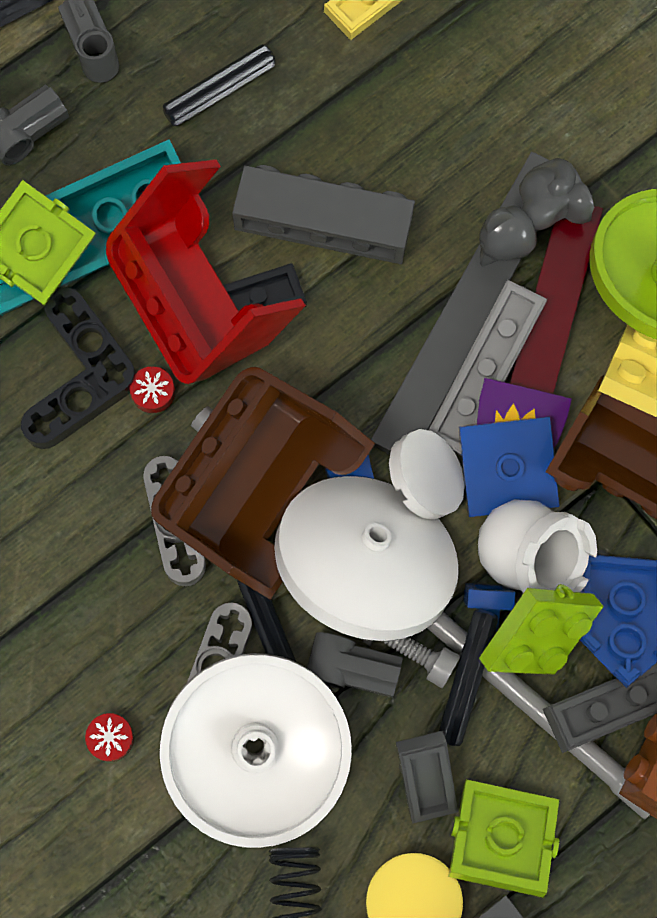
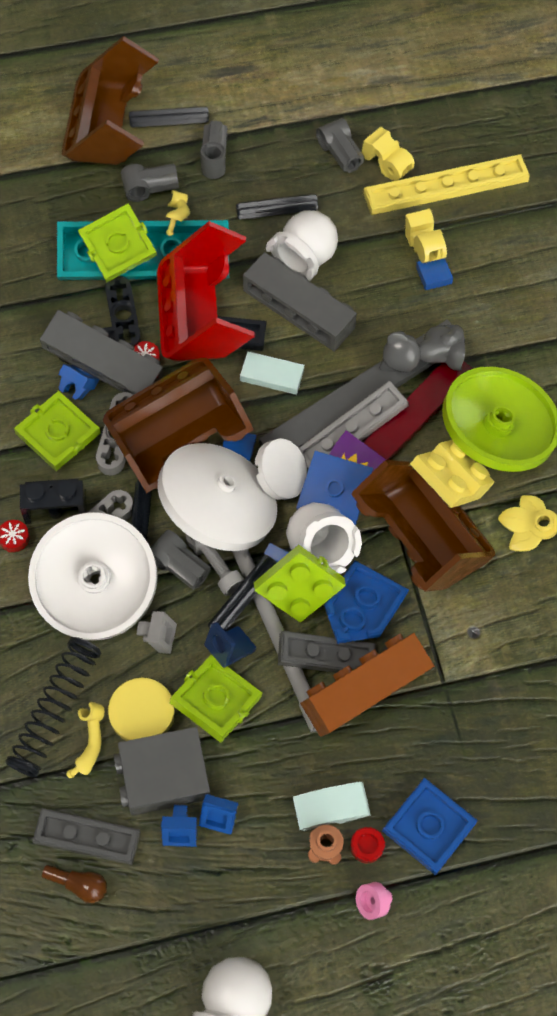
camera: 25 degrees right, 10 degrees down
dark grey tile [396,731,458,824] -> none
none -> lime plate [14,391,101,472]
none -> black window [20,479,87,524]
none -> dark grey brick [40,310,163,395]
none -> blue tile [59,364,99,400]
none -> light grey tile [136,611,177,654]
none -> light yellow piece [166,190,190,236]
none -> dark blue bracket [204,622,256,668]
none -> light aqua tile [240,351,305,395]
none -> white tile [266,210,338,281]
none -> light yellow leg [405,209,447,263]
none -> blue tile [416,258,453,290]

